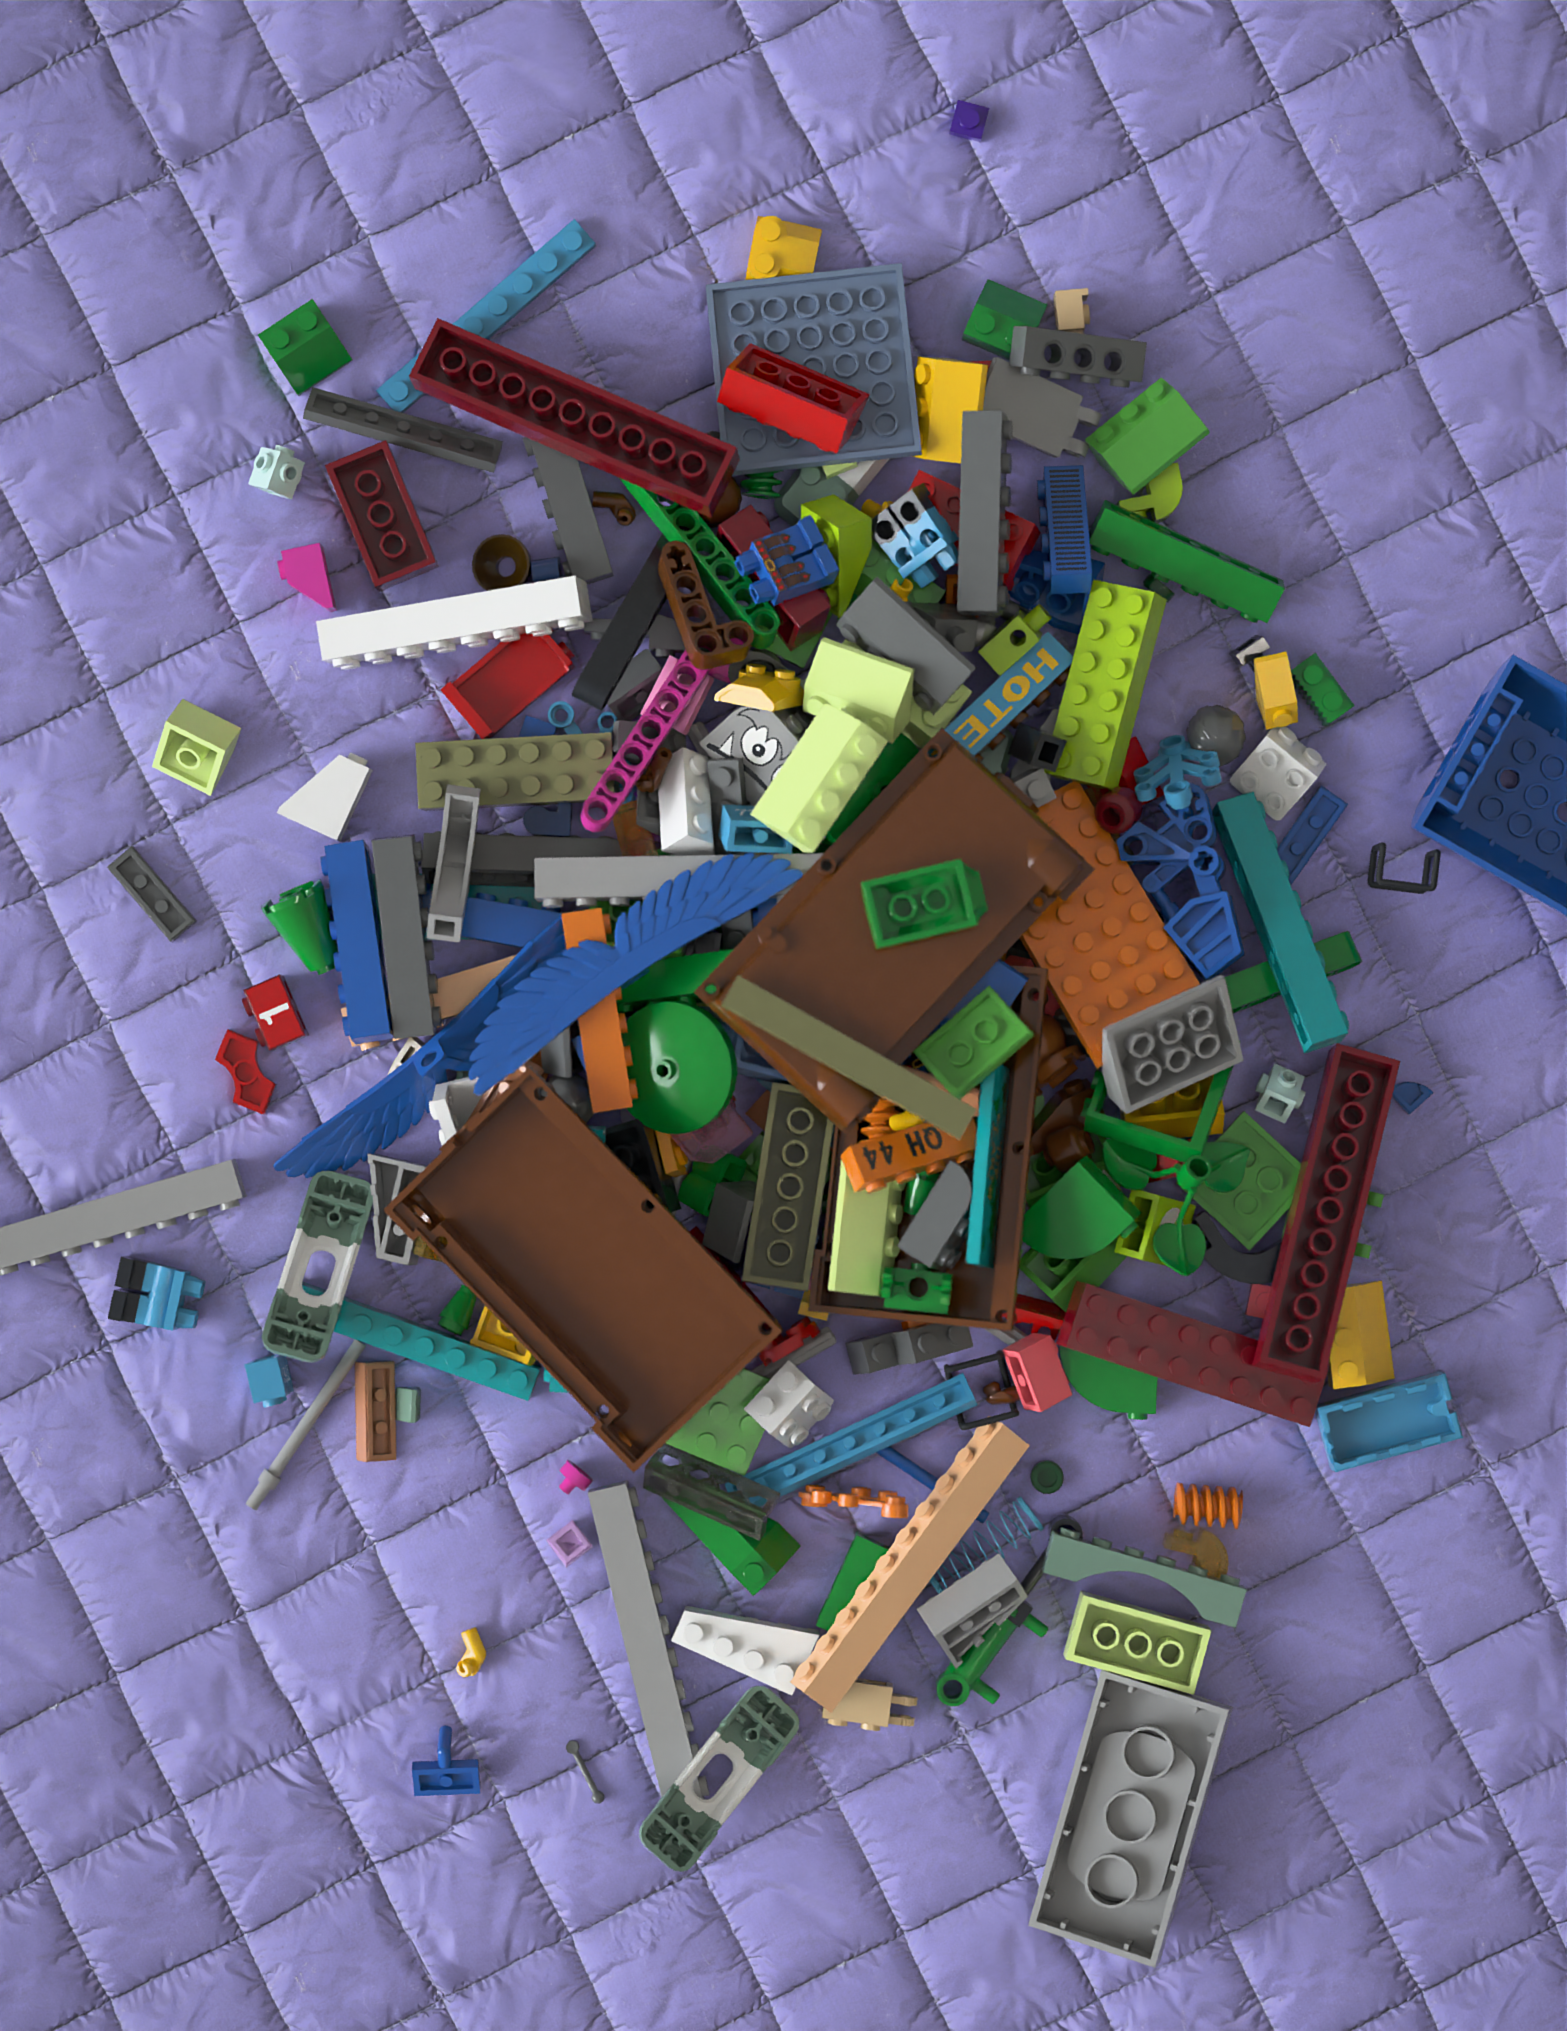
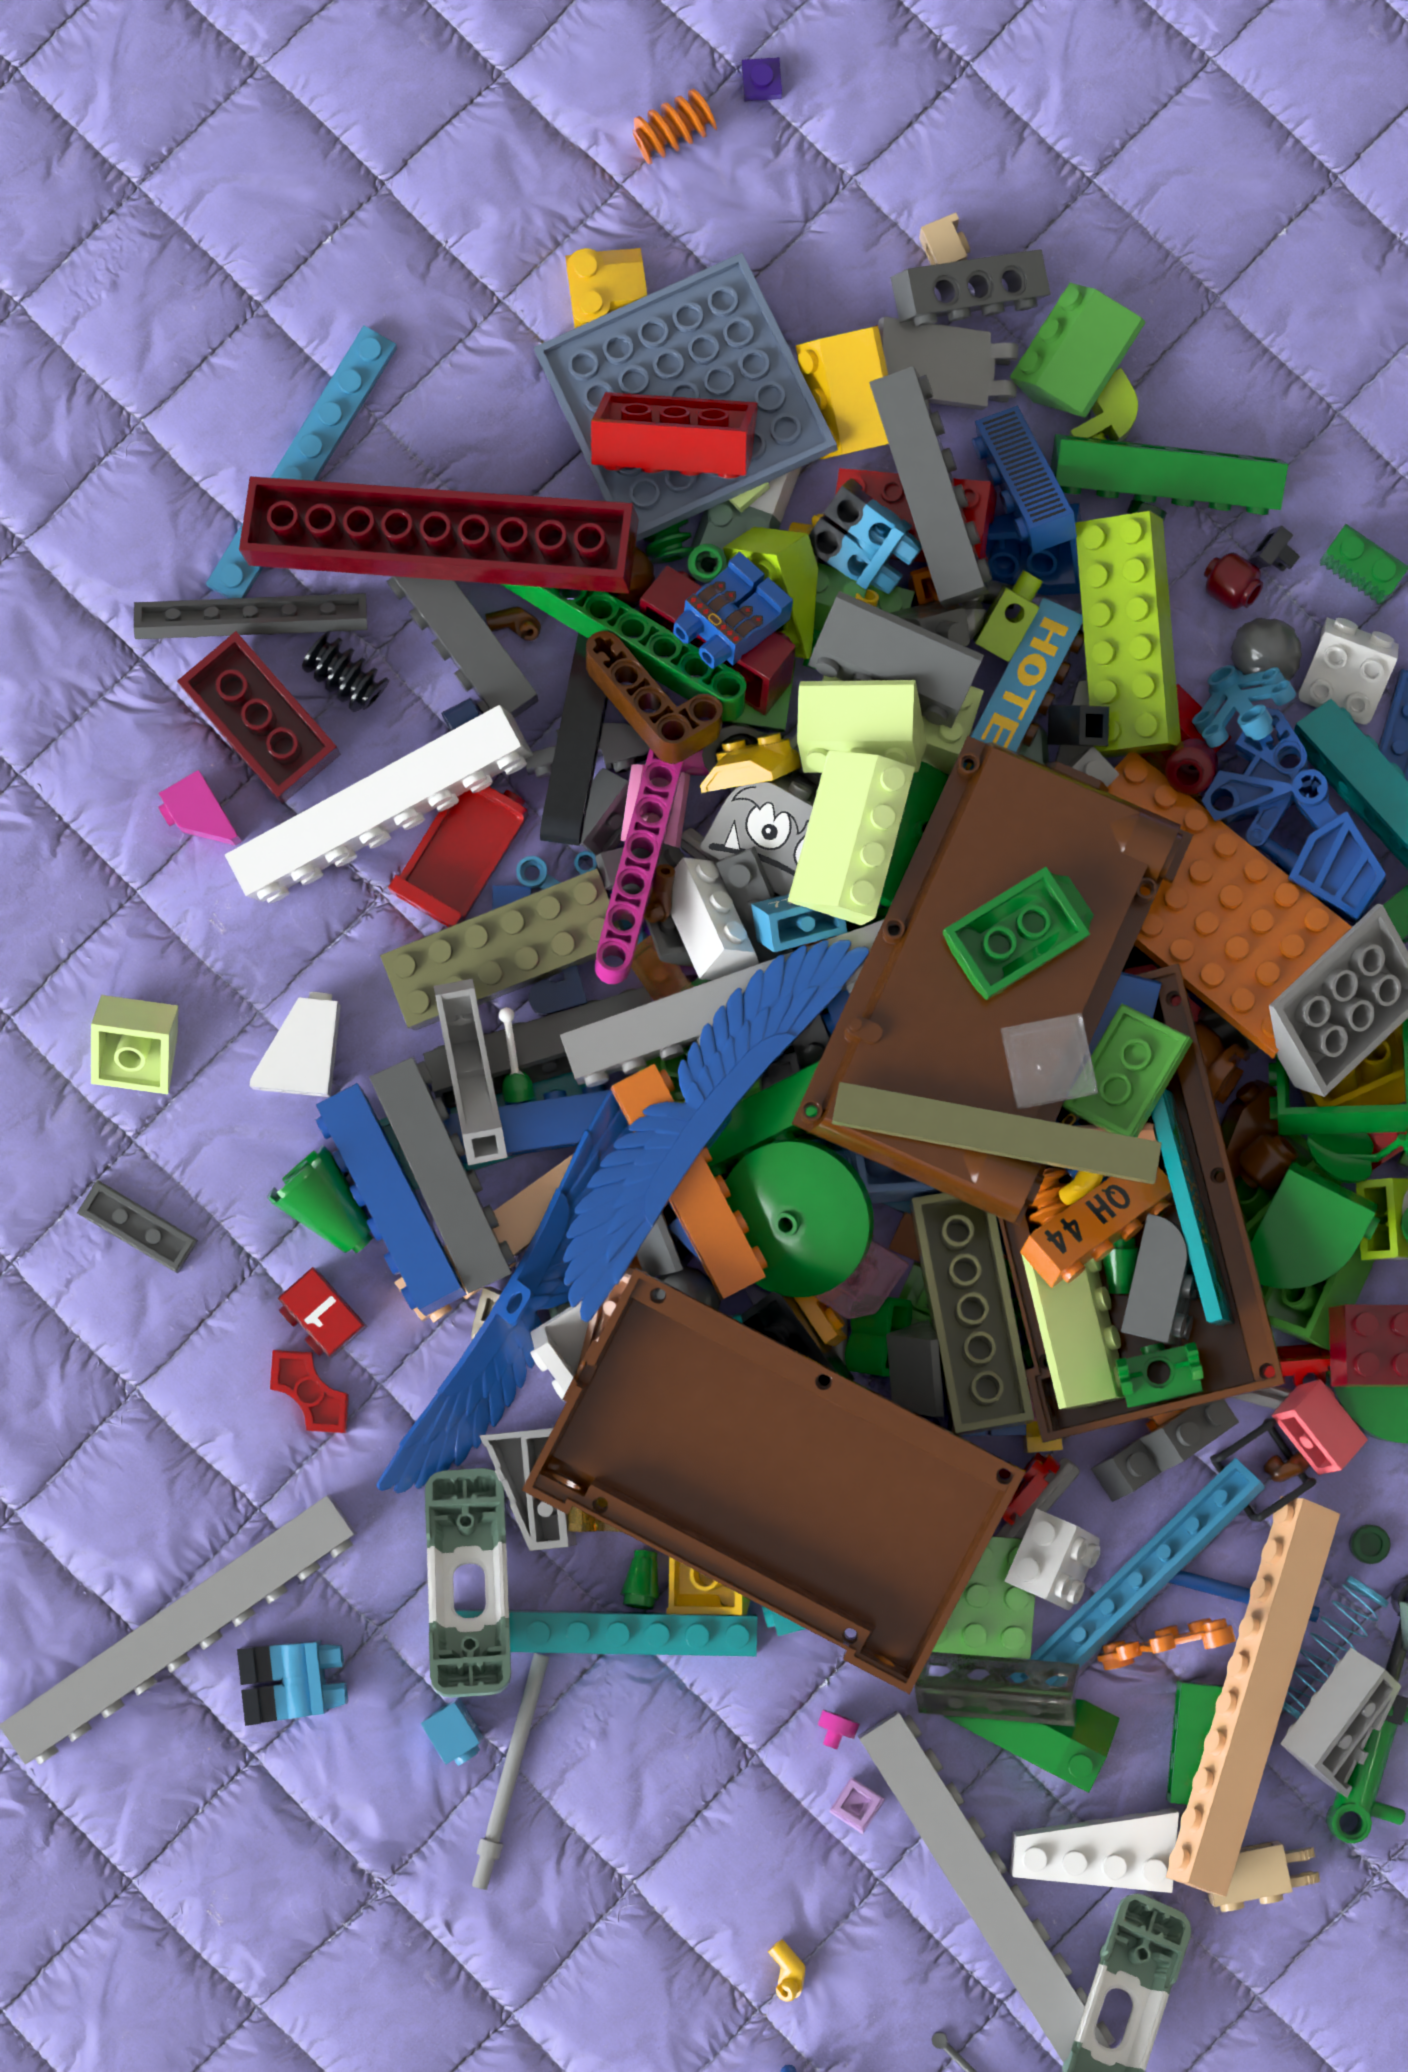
camera: 25 degrees left, 5 degrees down
light aqua brick [248,445,305,499] -> none
green slope [258,299,353,396] -> none
nougat slope [355,1361,396,1462] -> none
sand green slope [395,1387,421,1423] -> none
dark brown piece [472,534,532,591] -> none
green slope [962,279,1048,360] -> none
yellow slope [1254,651,1298,730] -> none
none -> black piece [302,630,389,712]
none -> hinge [499,1007,534,1102]
none -> orange piece [632,89,717,165]
none -> green cone [688,544,727,583]
none -> clear tile [1001,1013,1098,1109]
none -> dark red head [1204,552,1263,610]

